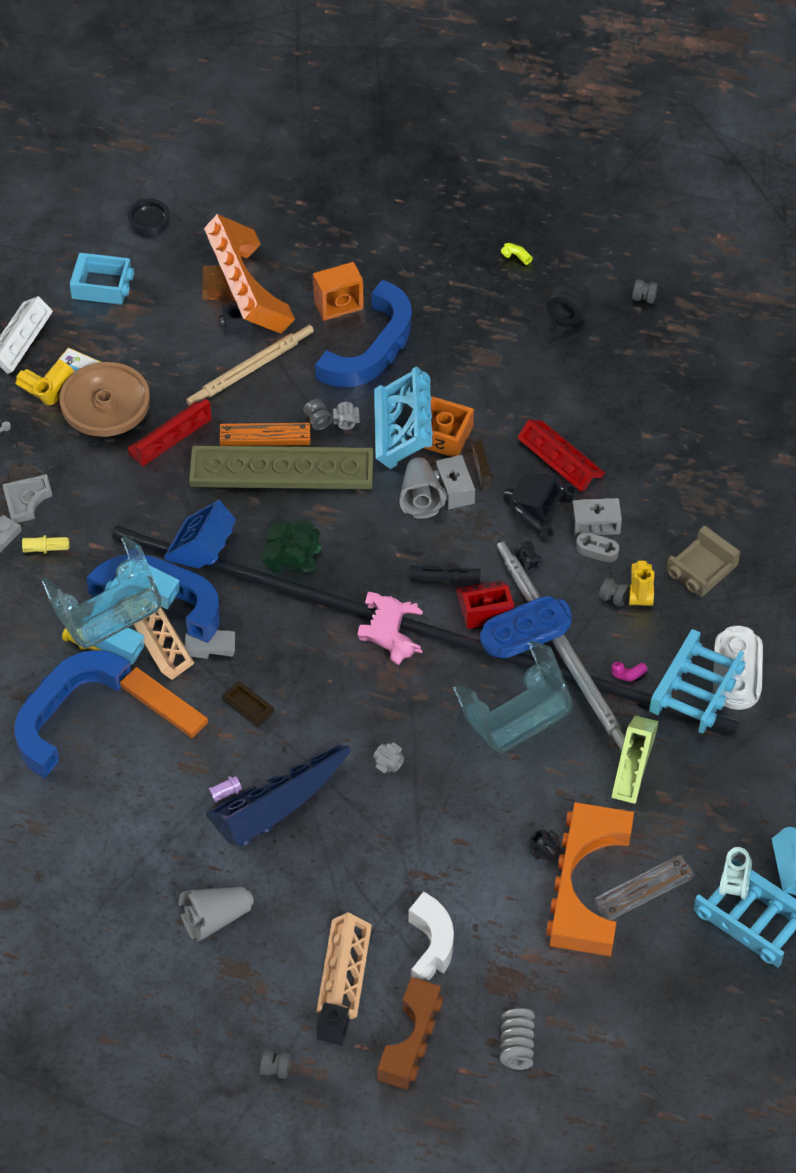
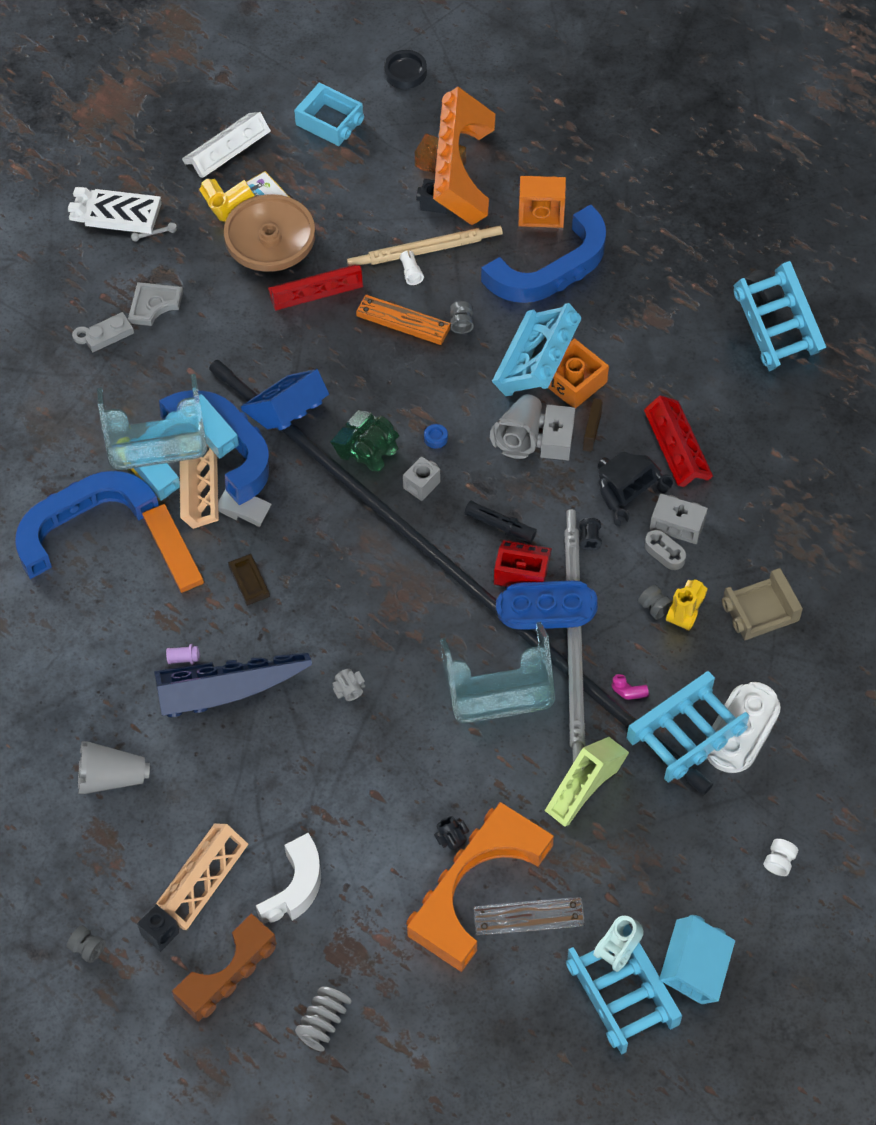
camera: 25 degrees right, 5 degrees up
light yellow axle [22,535,70,554] -> none
olive plate [189,446,373,489] -> none
light grey gear [333,402,360,430] -> none
bright pink animal [357,592,423,665] -> none
neon yellow arm [501,243,533,265] -> none
dark grey wheel [632,279,658,304] -> none
none -> white pin [400,251,424,285]
none -> light grey brick [403,456,440,501]
none -> blue tile [424,424,448,449]
none -> medium azure fence [733,261,826,371]

